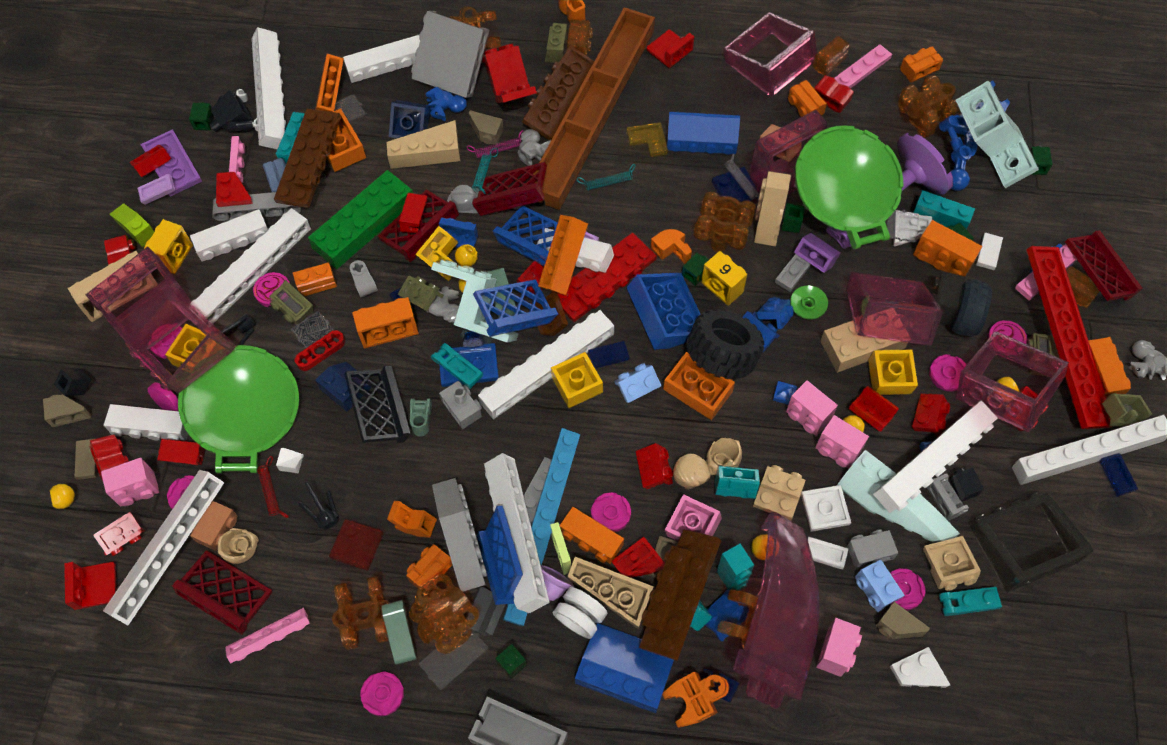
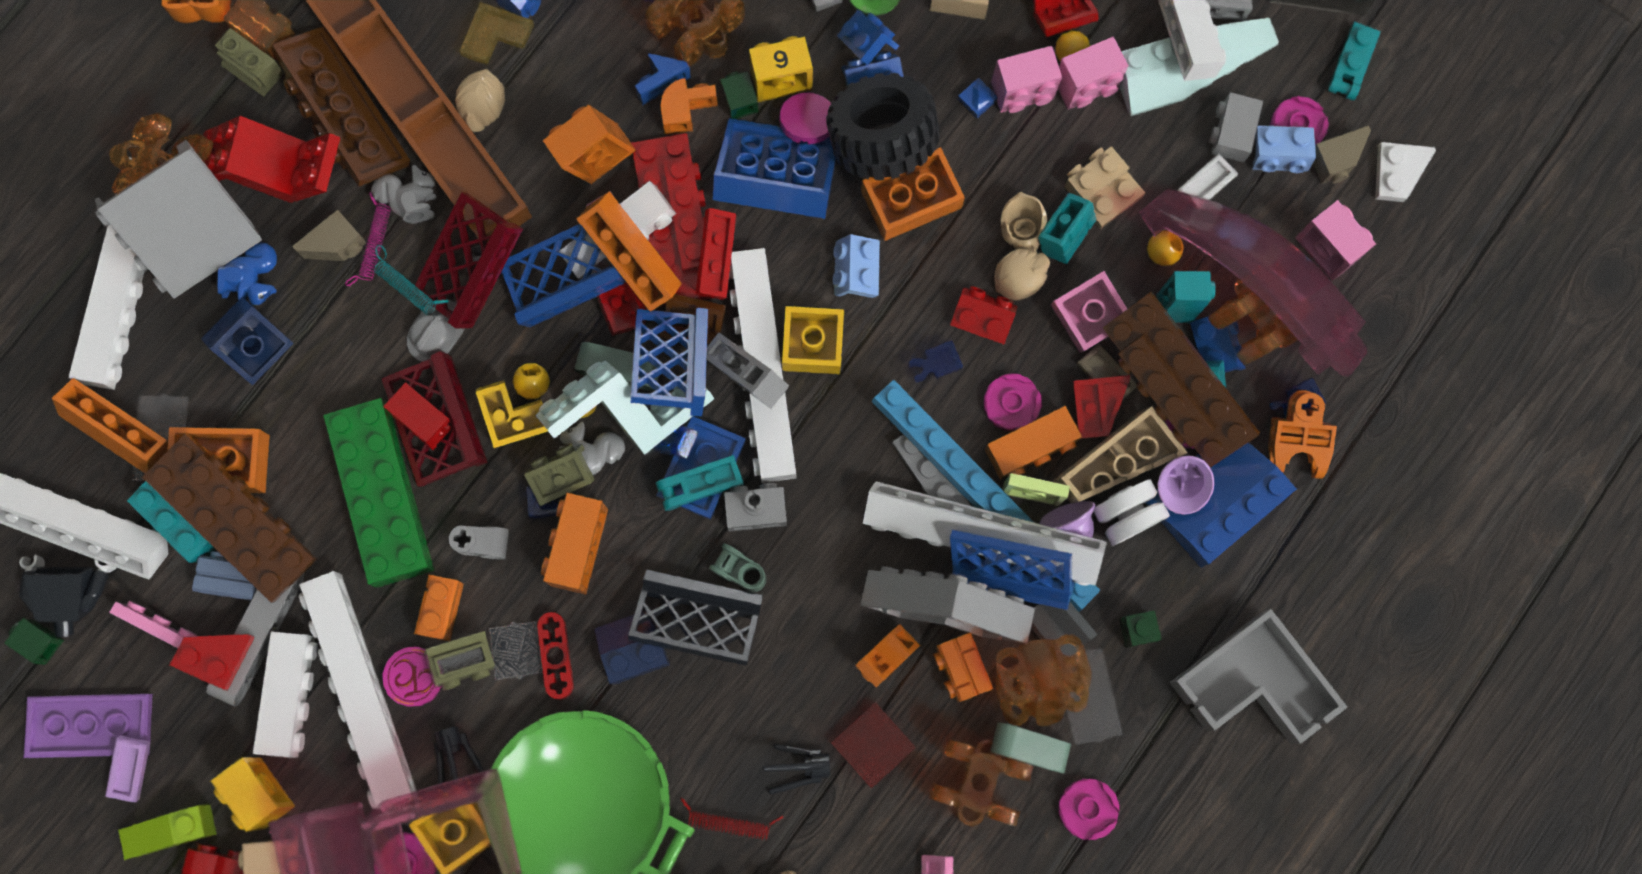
camera: 65 degrees left, 15 degrees up
red slope [130,145,171,177] -> none
white slope [276,448,304,473] -> none
tan wedge [387,120,460,169] -> none
blue bracket [439,218,478,248] -> none
teal piece [577,164,635,190] -> none
clear blue plate [588,341,630,369] -> none
white plate [801,485,851,532] -> none
tan plate [923,536,981,591] -> none
none -> tan hair [455,69,505,132]
none -> orange brick [543,105,635,184]
none -> blue slope [635,54,691,105]
none -> red plate [695,208,736,300]
none -> light grey slope [707,333,789,409]
none -> dark pink tile [780,93,831,144]
none -> clear blue plate [908,340,963,382]
none -> lavender hat [1158,455,1214,515]

